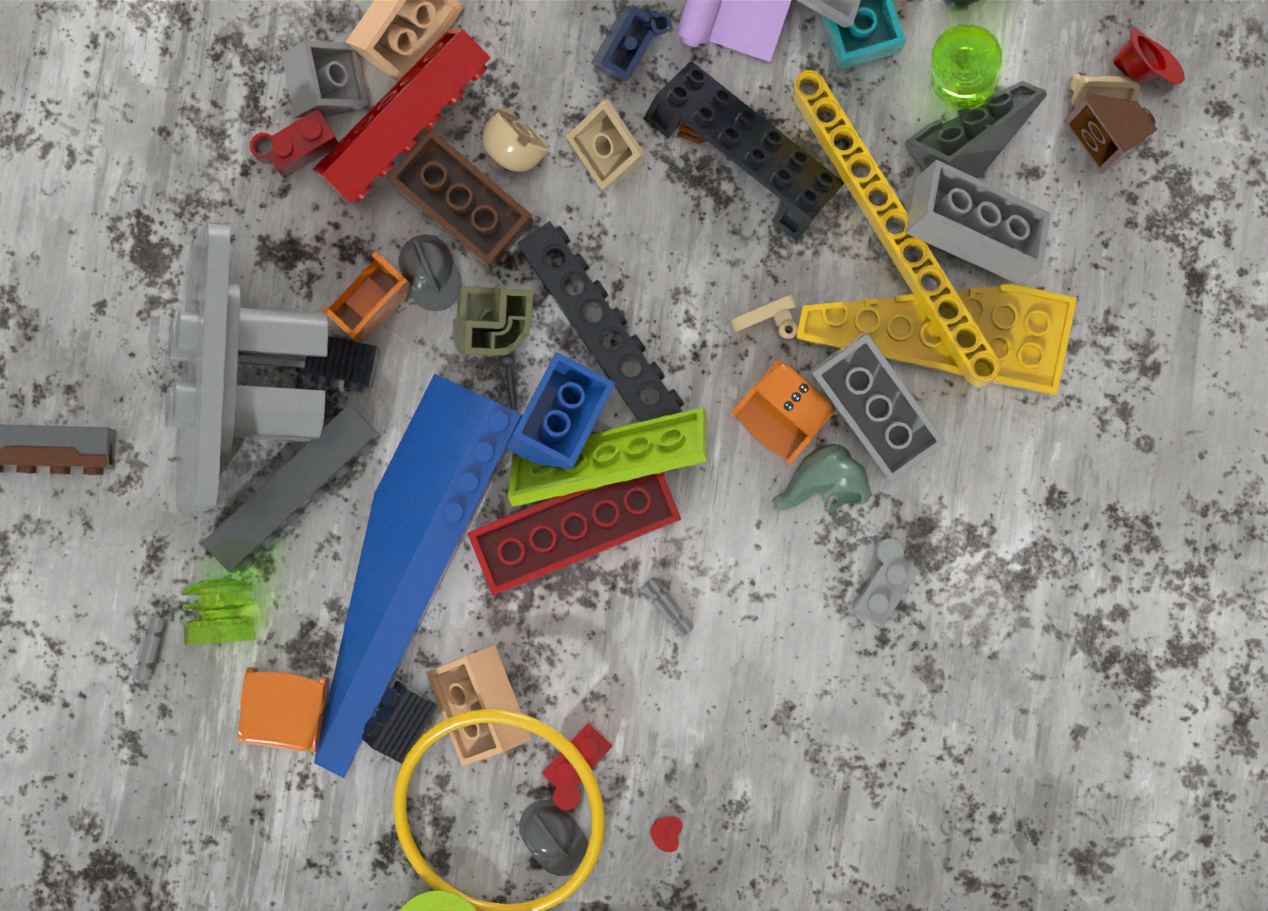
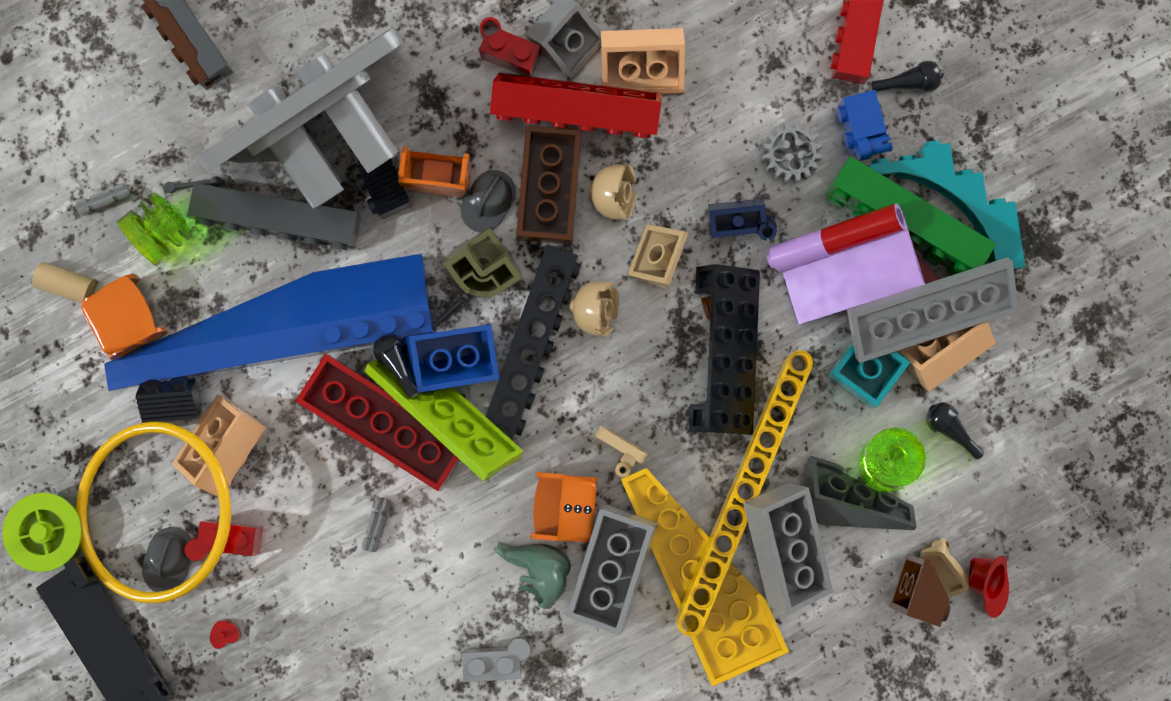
camera: 55 degrees right, 0 degrees up
none -> tan brick [32,262,97,303]
none -> dark grey hinge [164,176,221,193]
none -> black piece [373,334,418,398]
none -> tan cylinder [570,281,619,337]

